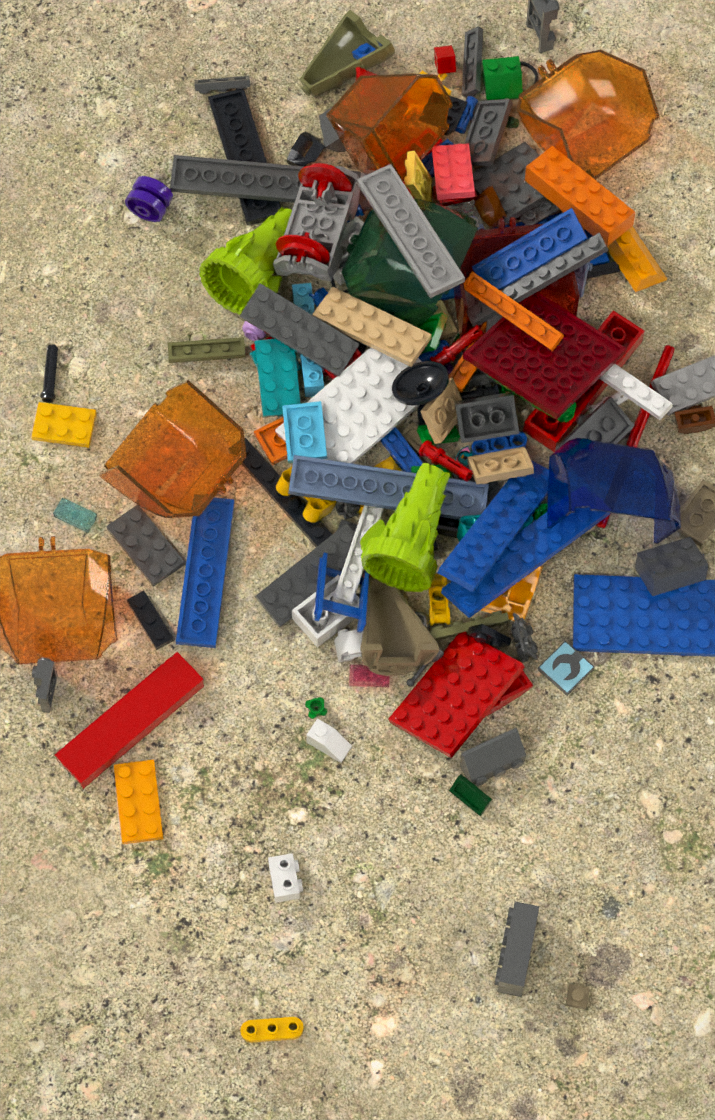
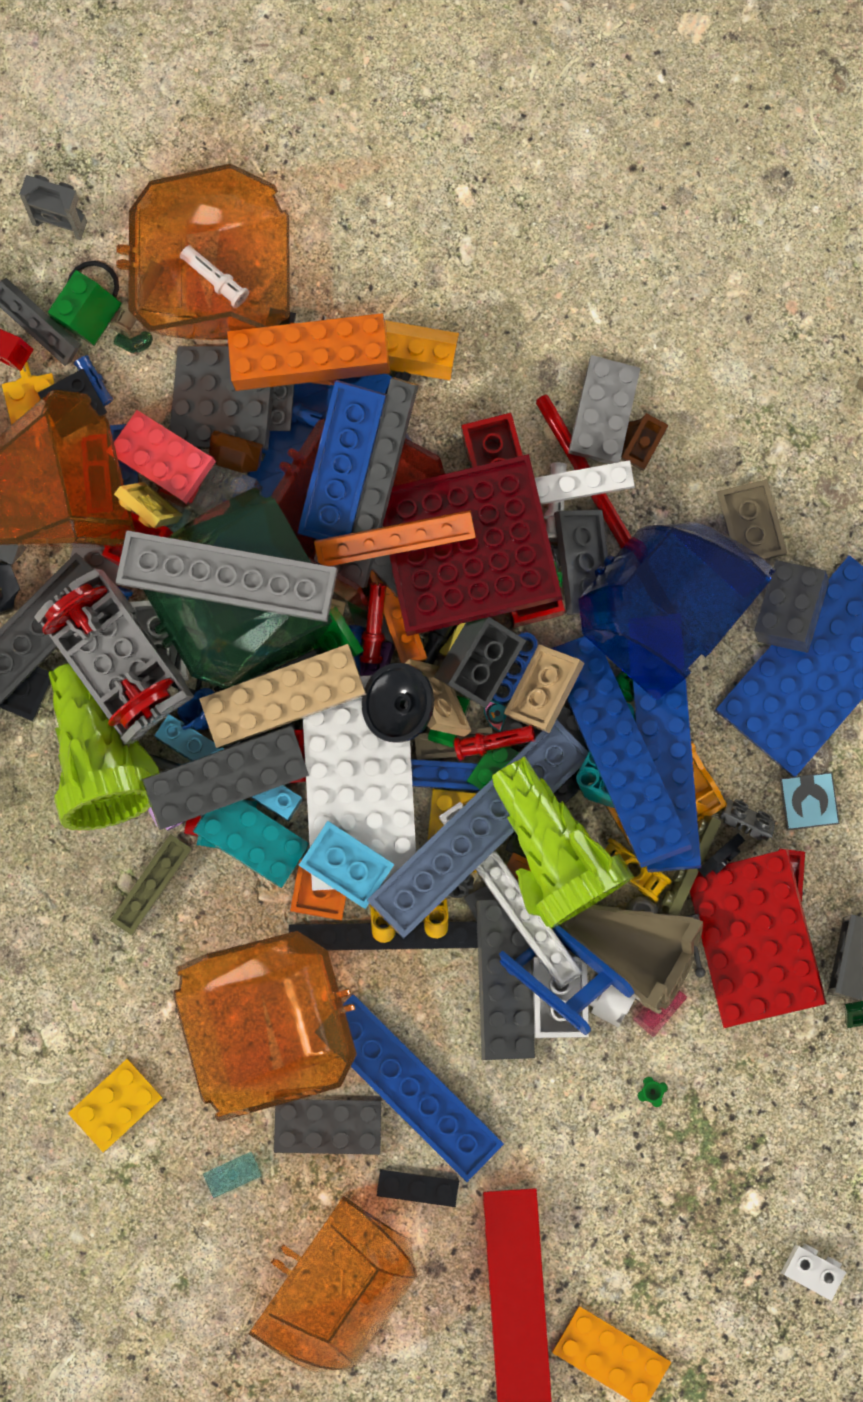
camera: 55 degrees left, 15 degrees up
dark grey plate [32,657,58,713] -> none
black axle [40,344,58,403] -> none
white slope [307,718,352,763] -> none
dark grey plate [464,99,513,166] -> none
none -> white pin [180,245,249,308]

